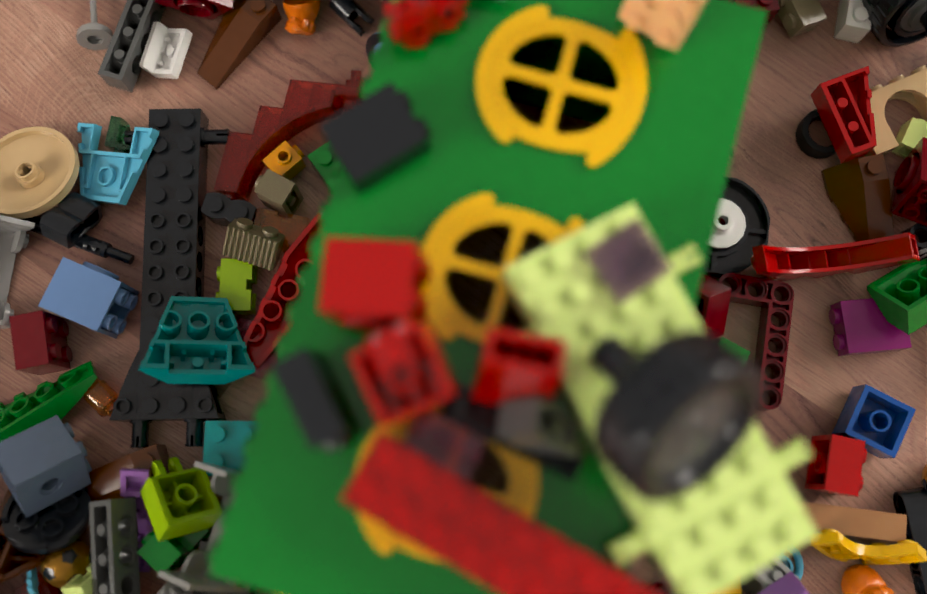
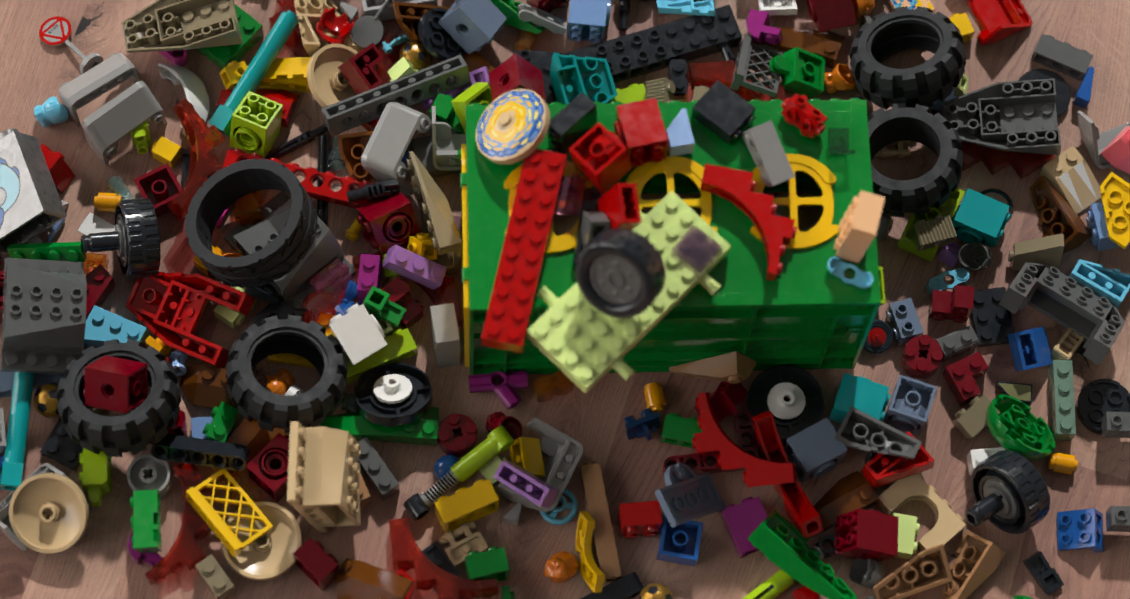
camera: 70 degrees right, 10 degrees down
none -> dish [476,89,550,164]
none -> dark red brick [489,53,546,102]
none -> light grey hinge [518,3,567,35]
none -> sand blue plate [654,463,726,528]
none -> light blue slope [666,108,695,157]
none -> red arch [692,392,797,487]
none -> red arch [700,163,797,281]
none -> dark grey fence [731,34,784,98]
none -> light grey wedge [741,120,795,188]
none -> magenta brick [746,9,783,45]
none -> green brick [769,47,825,99]
none -> sand blue brick [784,418,848,483]
none -> medium azure piece [827,256,874,289]
none -> teal brick [829,373,891,424]
none -> dark grey wedge [834,406,922,459]
none -> sand blue brick [883,375,937,436]

